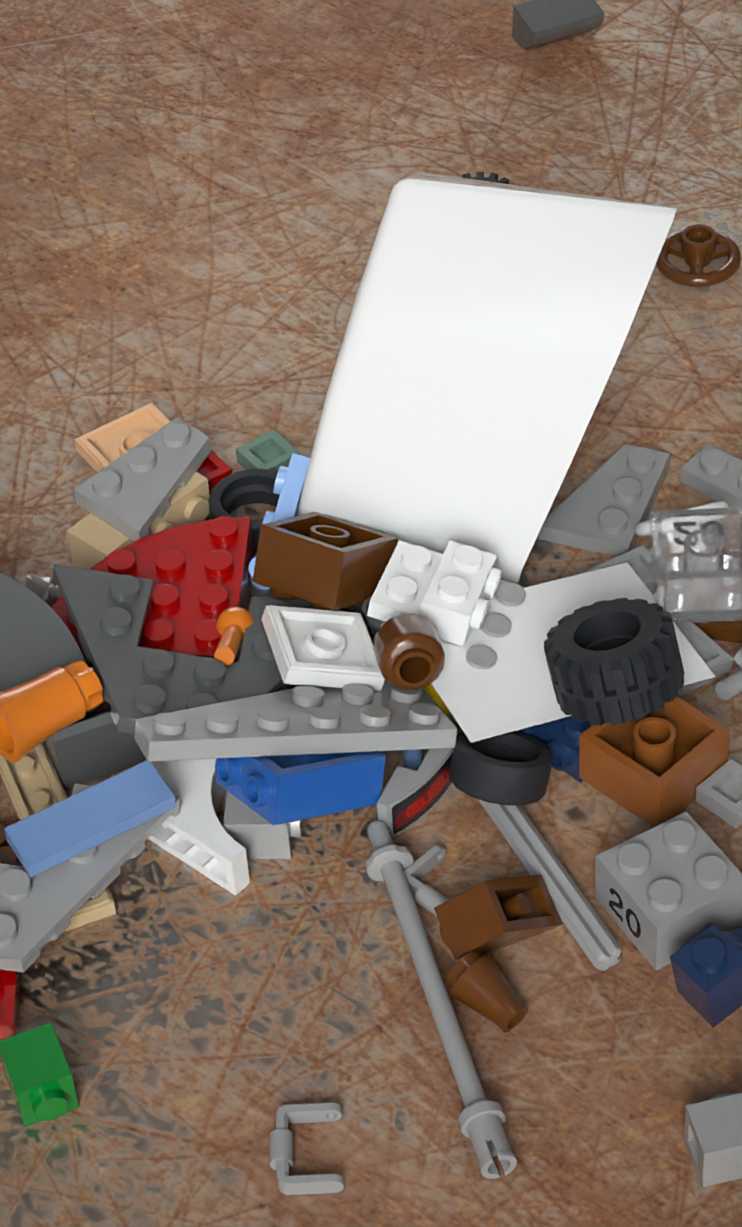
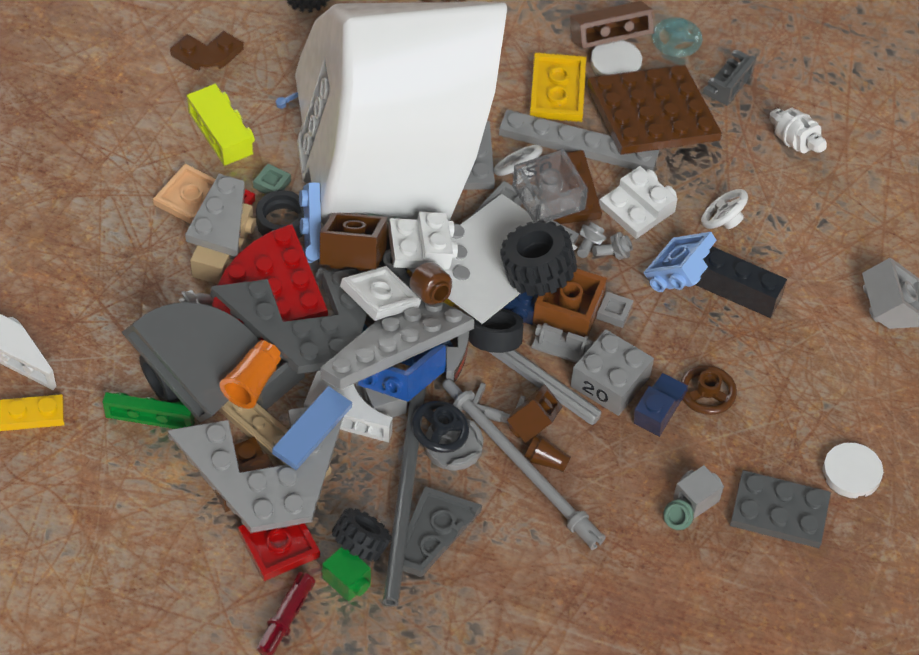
camera: 30 degrees left, 10 degrees up
orange bar [214,607,253,666] -> none
light grey piece [269,1103,344,1195] -> none
none -> reddish brown plate [170,31,244,71]
none -> neon yellow brick [187,84,255,166]
none -> black tyre [331,508,391,562]
none -> dark grey piece [383,387,426,607]
none -> dark grey wing [403,486,482,577]
none -> black piece [411,401,469,453]
none -> light grey tile [424,418,484,471]
none -> light grey hinge [531,323,594,363]
none -> sand green plate [663,499,694,530]

